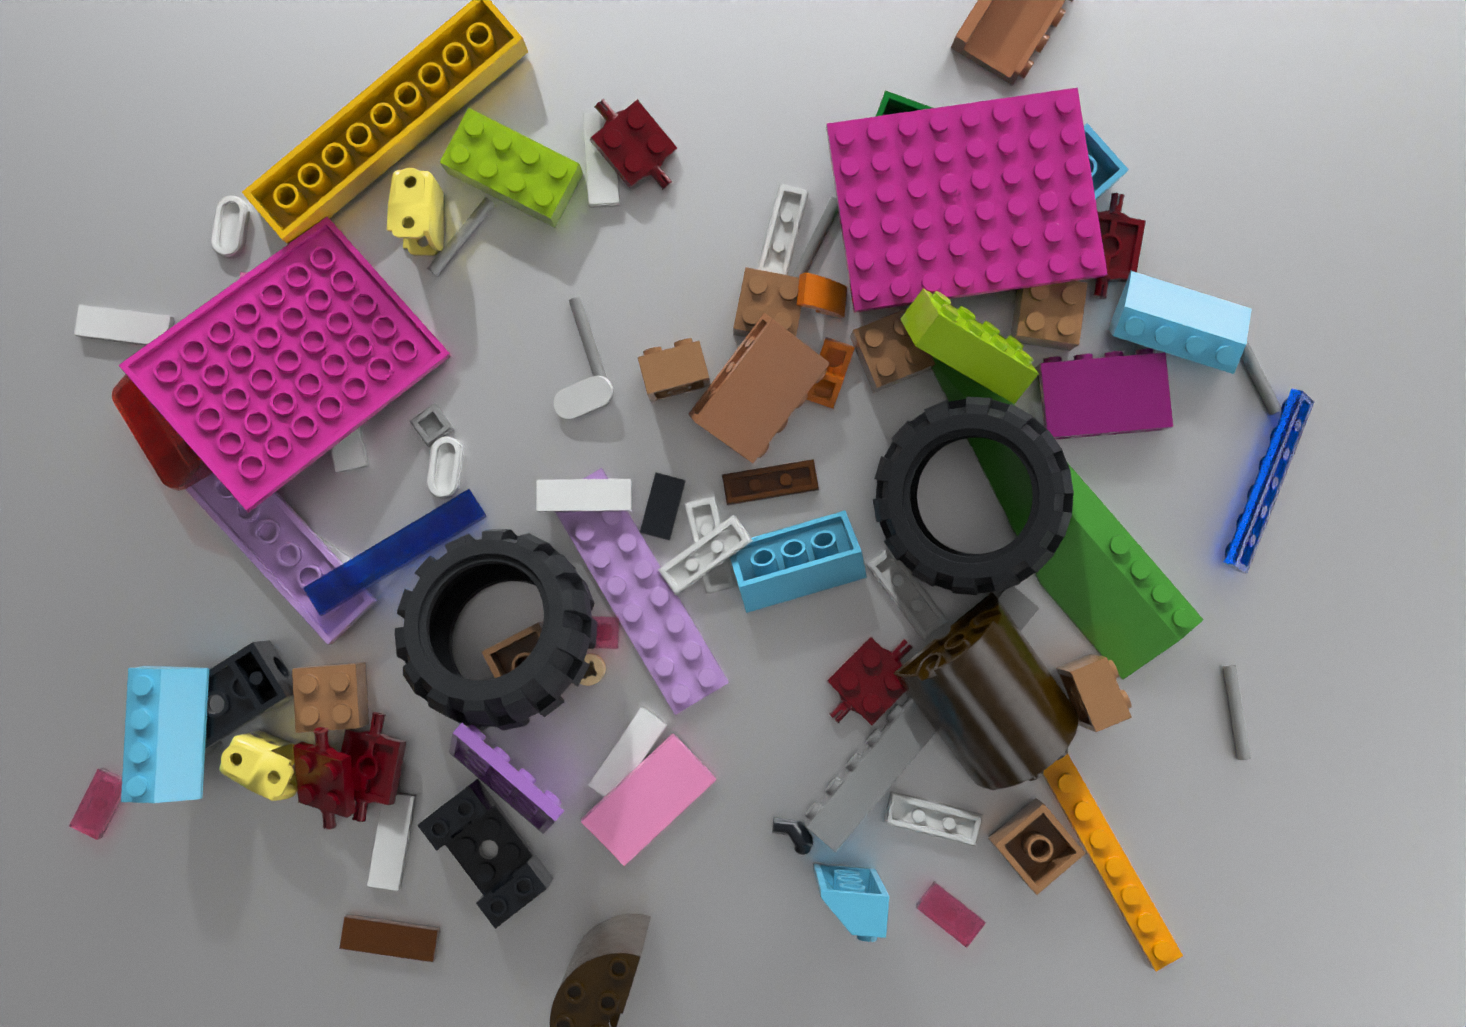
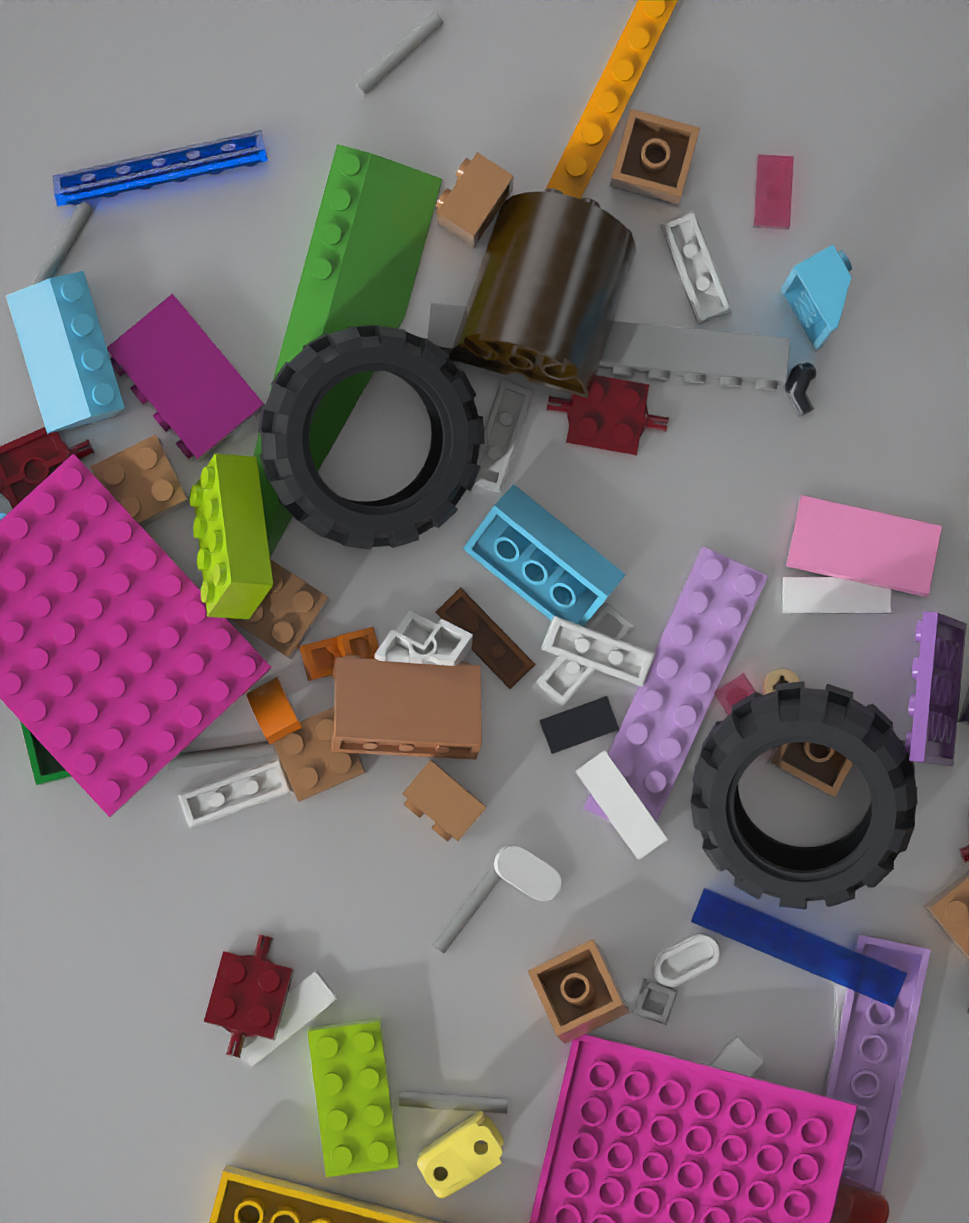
camera: 120 degrees left, 0 degrees up
none -> white slope [375,610,473,666]
none -> medium nougat brick [528,939,630,1044]

